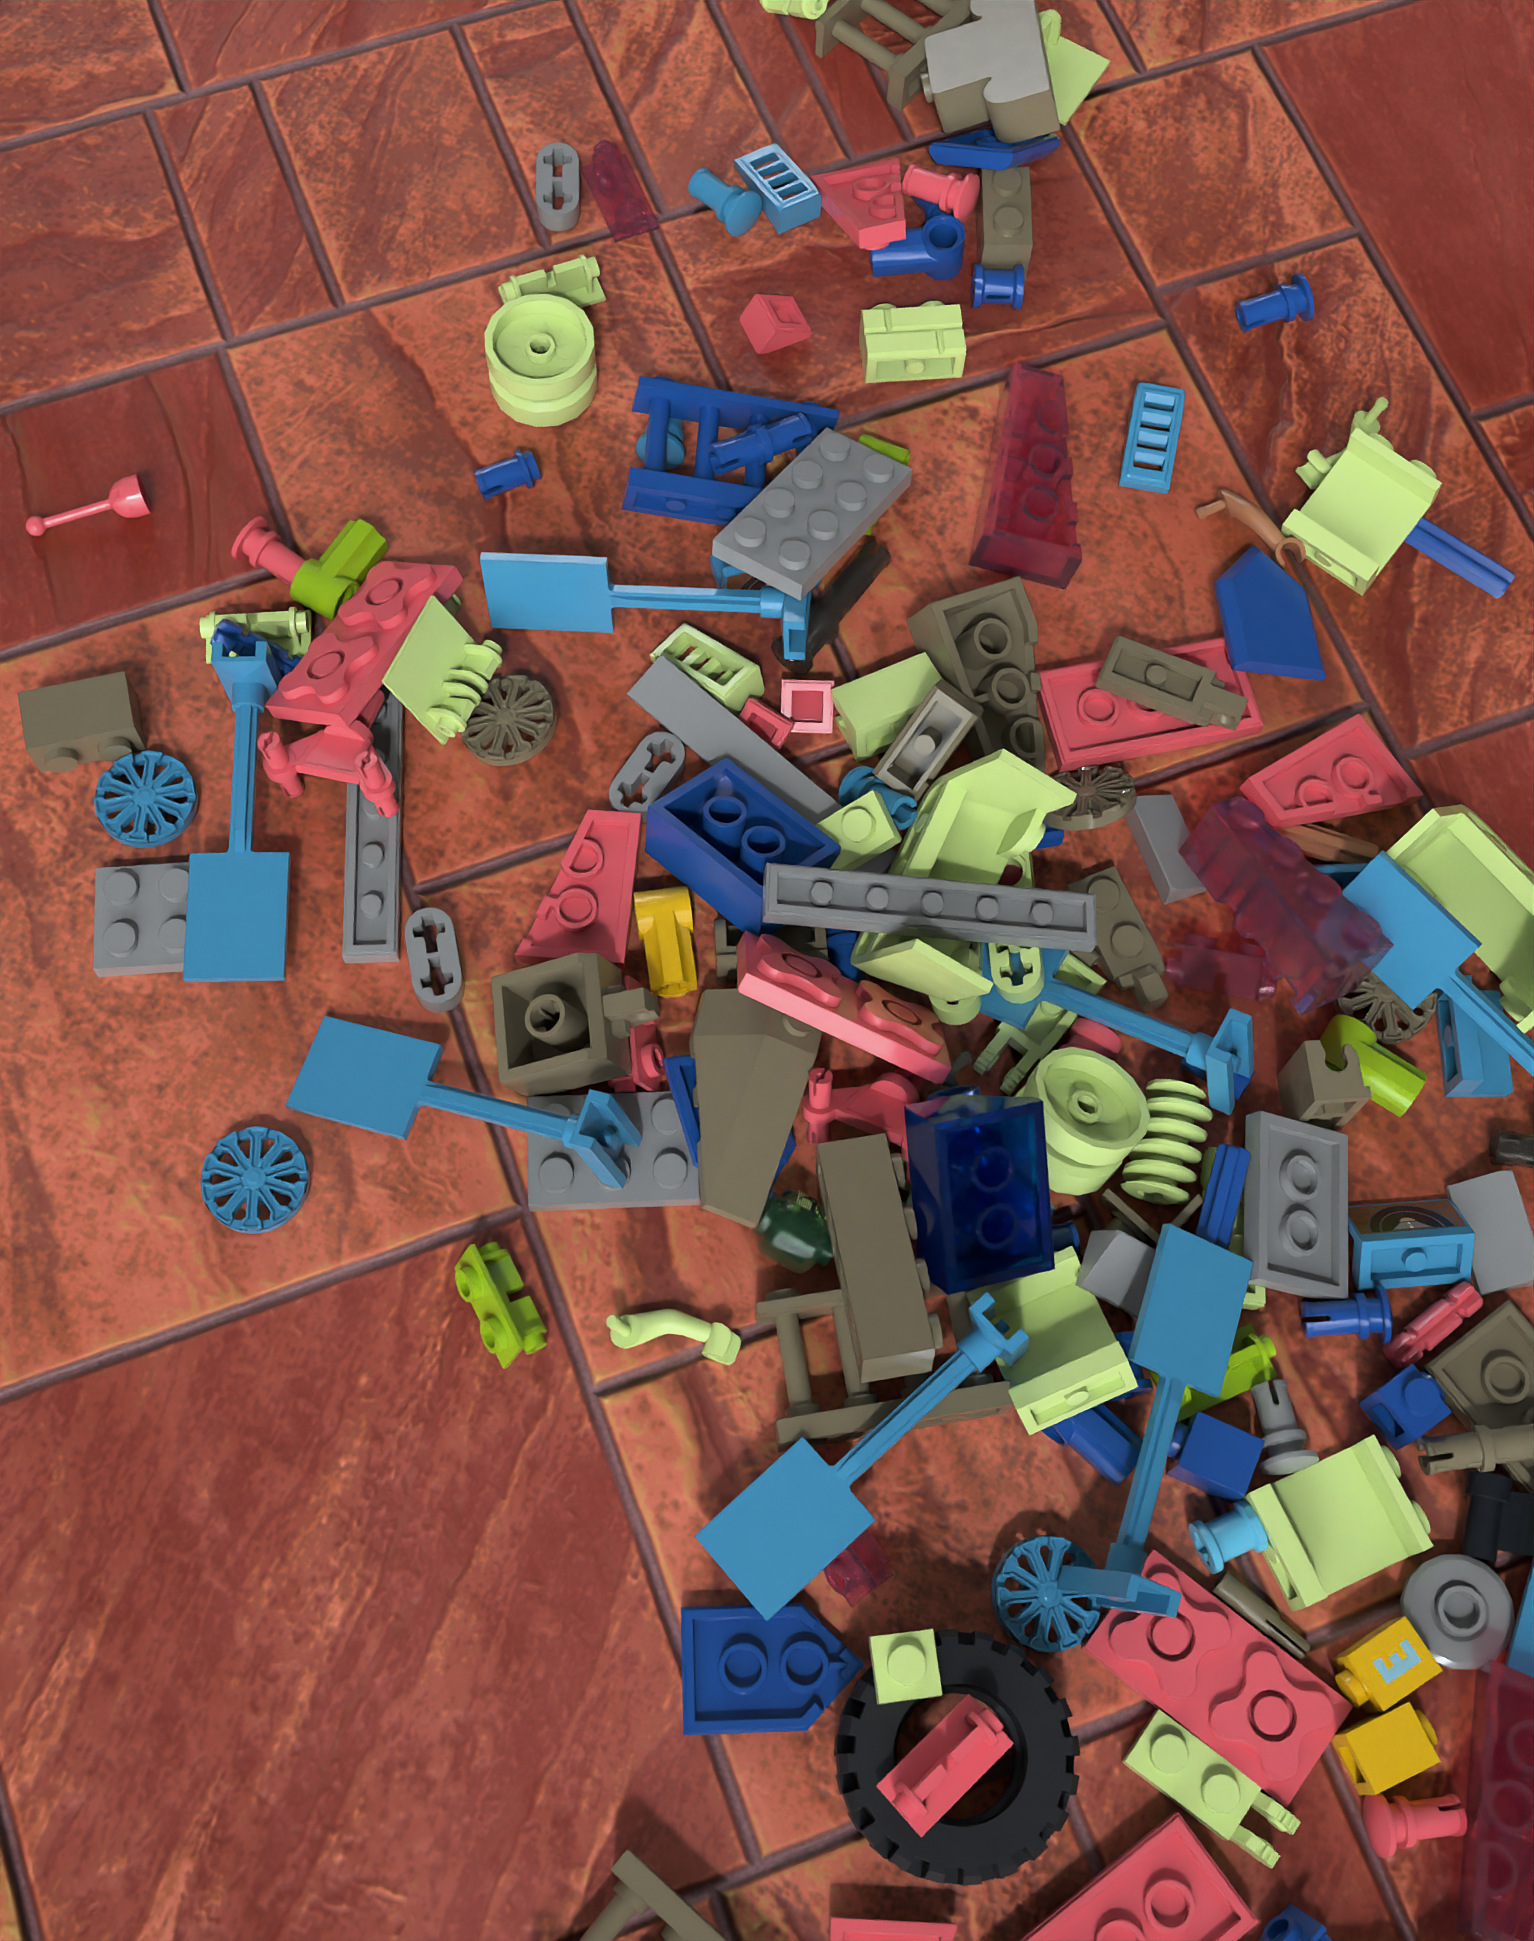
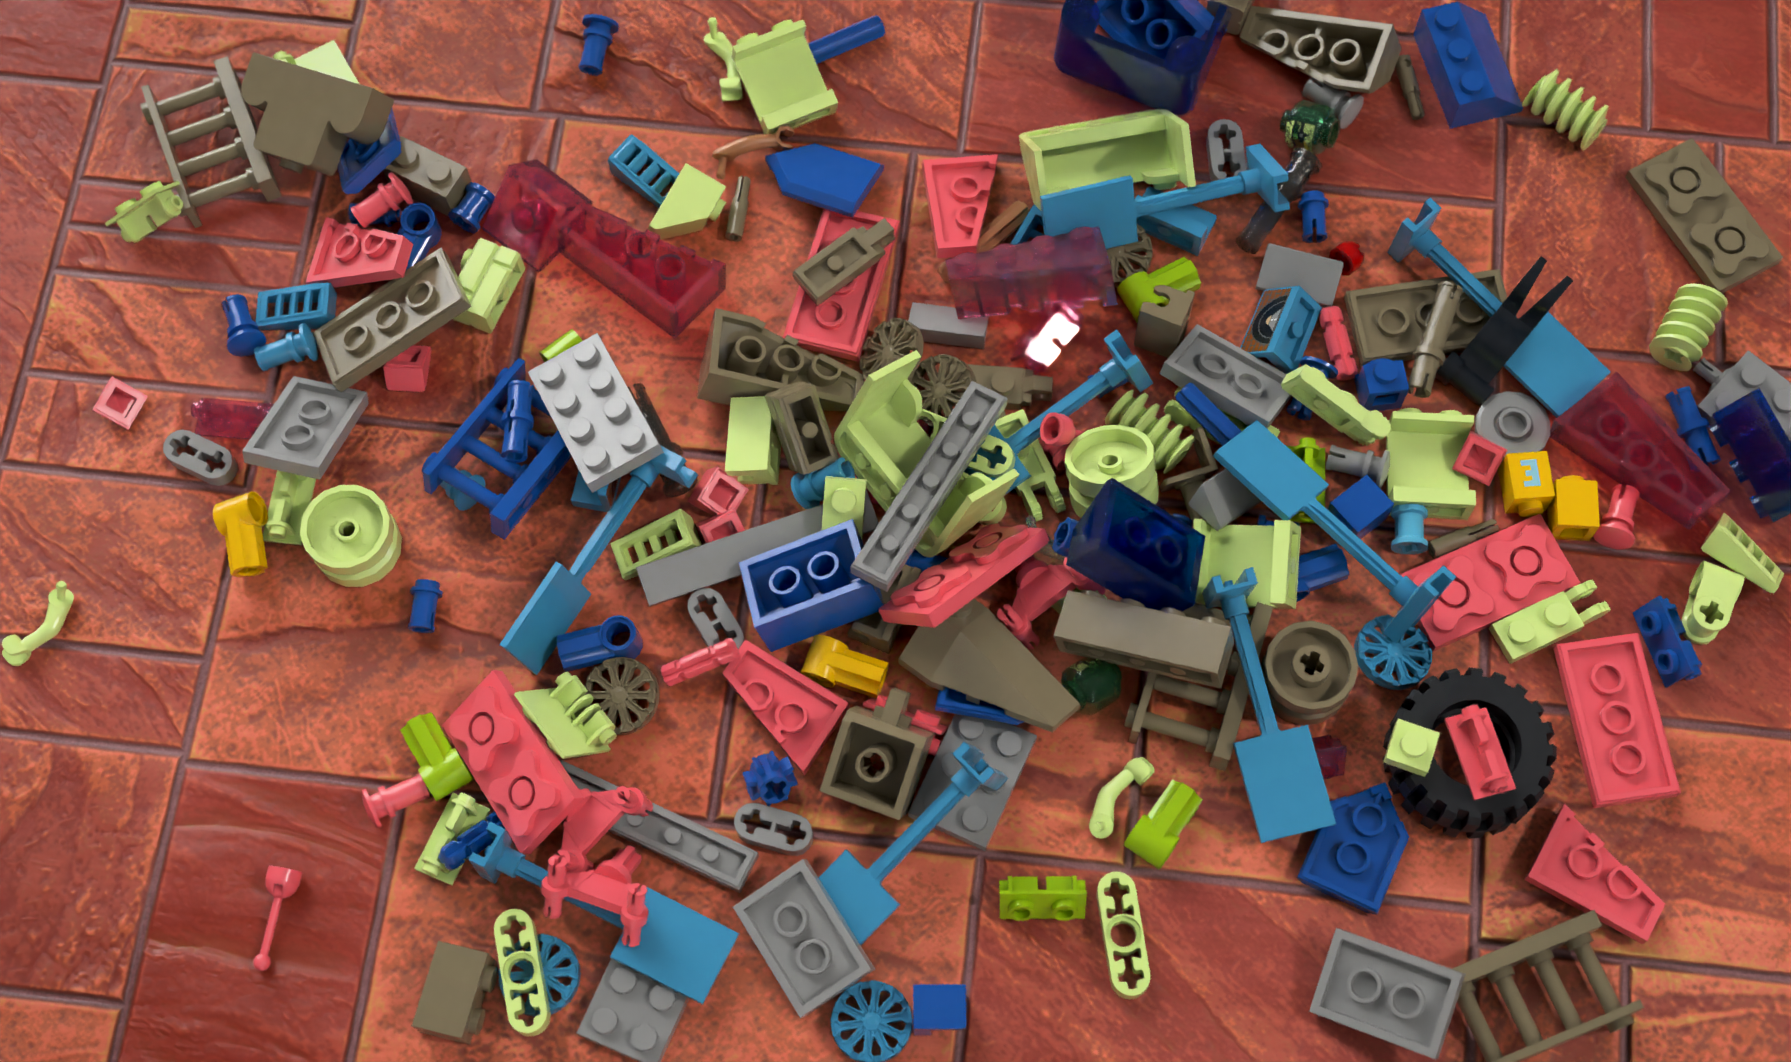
camera: 55 degrees left, 0 degrees up
none -> yellowish green piece [2,581,74,666]
none -> coral slope [92,376,148,430]
none -> yellow piece [213,491,268,577]
none -> blue pin [222,294,266,357]
none -> light grey plate [242,376,369,480]
none -> dark tan piece [313,248,471,392]
none -> clear pink slope [482,159,593,272]
none -> yellowish green beam [494,909,551,1037]
none -> coral axle [541,845,649,947]
none -> blue piece [556,615,643,672]
none -> yellowish green slope [644,163,727,242]
none -> coral axle [661,638,739,686]
none -> dark tan piece [725,176,751,242]
none -> light grey plate [733,859,875,1018]
none -> blue gear [742,751,798,806]
none -> dark tan wheel [909,354,976,429]
none -> blue panel [913,984,966,1036]
none -> coral hinge [1040,412,1085,446]
none -> yellowish green beam [1096,872,1151,999]
none -> lime piece [1124,779,1203,870]
none -> dark tan wheel [1261,621,1358,726]
none -> yellowish green hinge [1281,364,1392,446]
none -> light grey plate [1309,928,1465,1059]
none -> coral slope [1452,431,1507,486]

